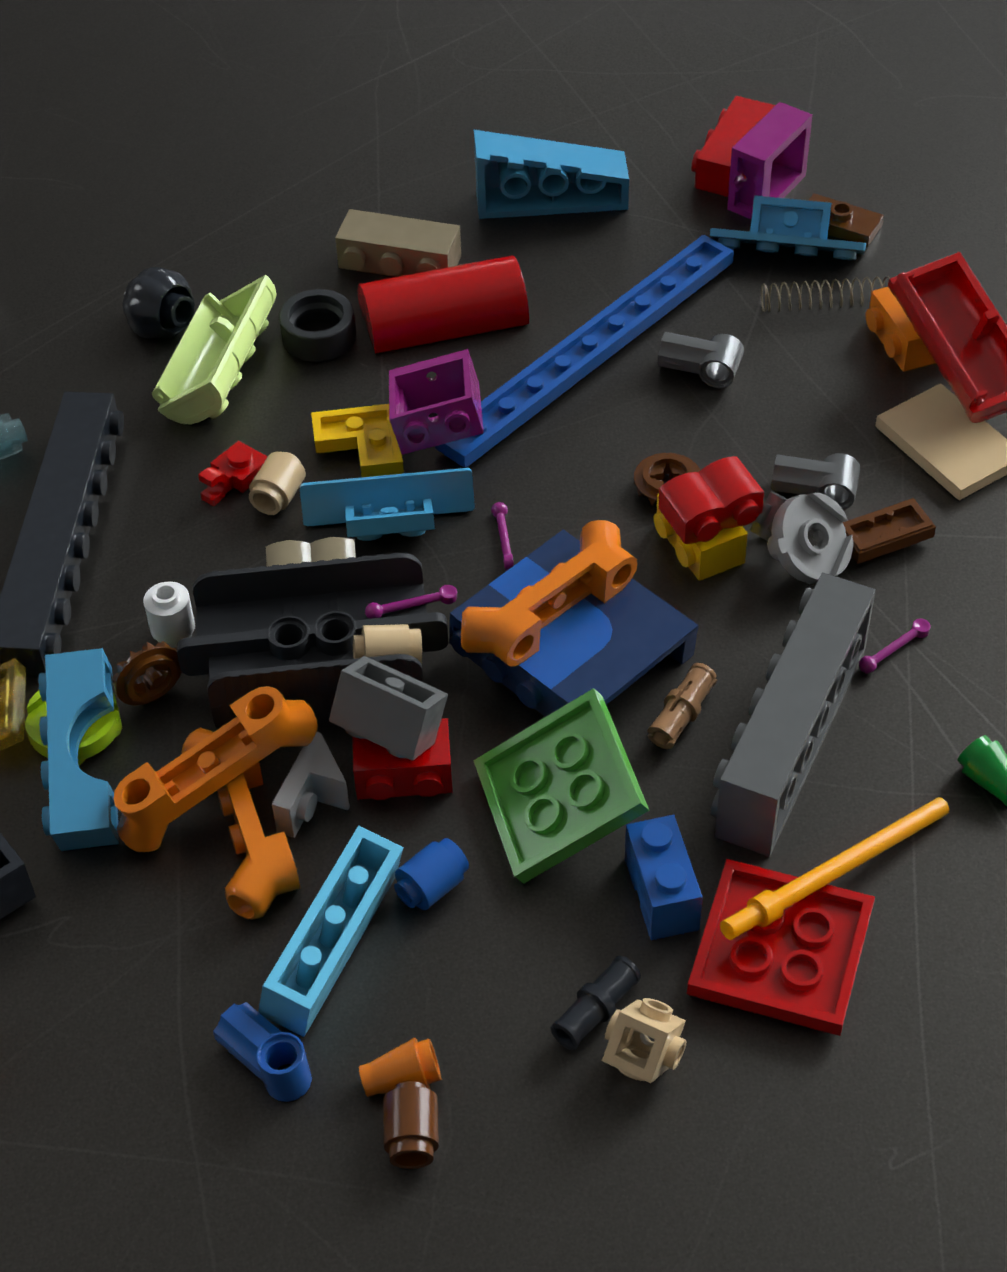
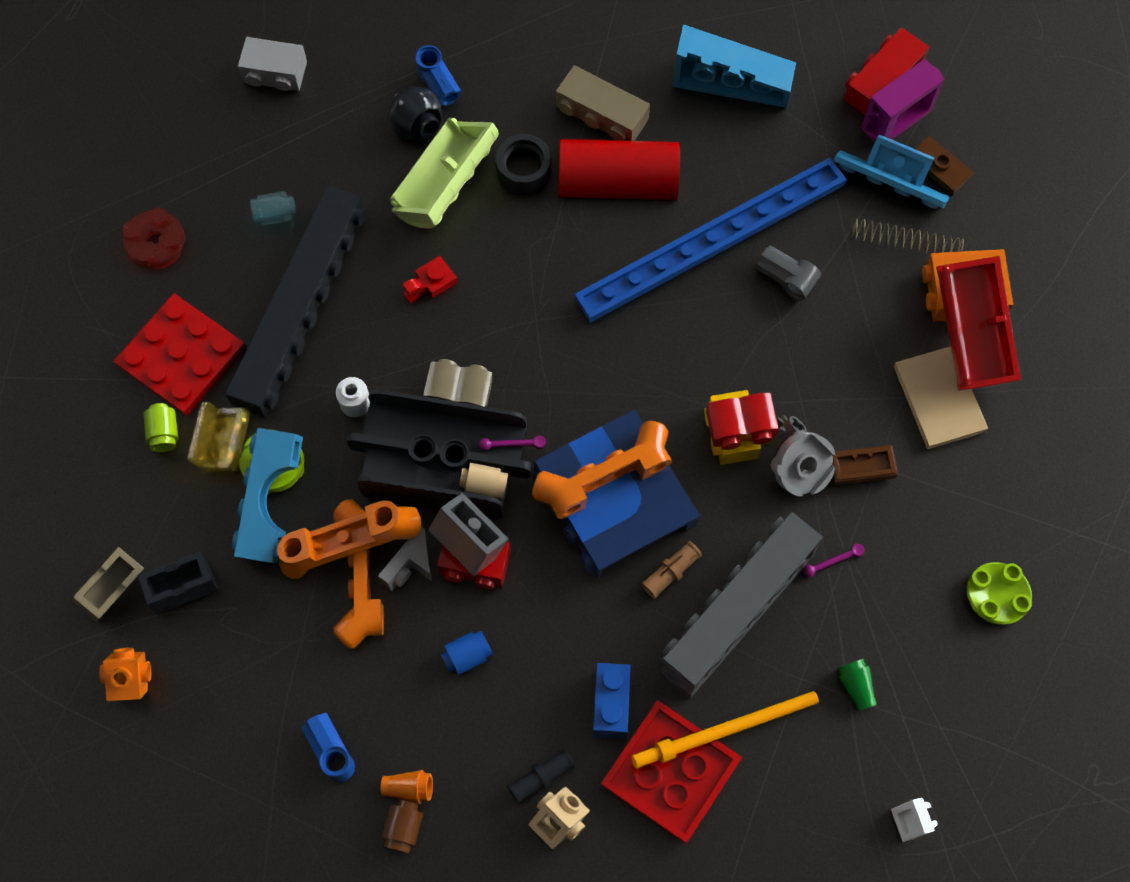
camera: 15 degrees right, 20 degrees up
reddish brown gear [112,641,182,706] -> none
tan brick [249,452,306,515] -> none
medium azure brick [258,825,404,1037] -> none
dark azure bracket [300,468,475,541] -> none
yellow plate [311,404,404,477] -> none
magenta window [389,349,483,455] -> none
bright green plate [473,688,650,883] -> none
magenta hinge [491,502,514,572] -> none
reddish brown gear [634,453,700,506] -> none
dark grey piece [771,453,861,510] -> none
none -> blue piece [416,45,461,106]

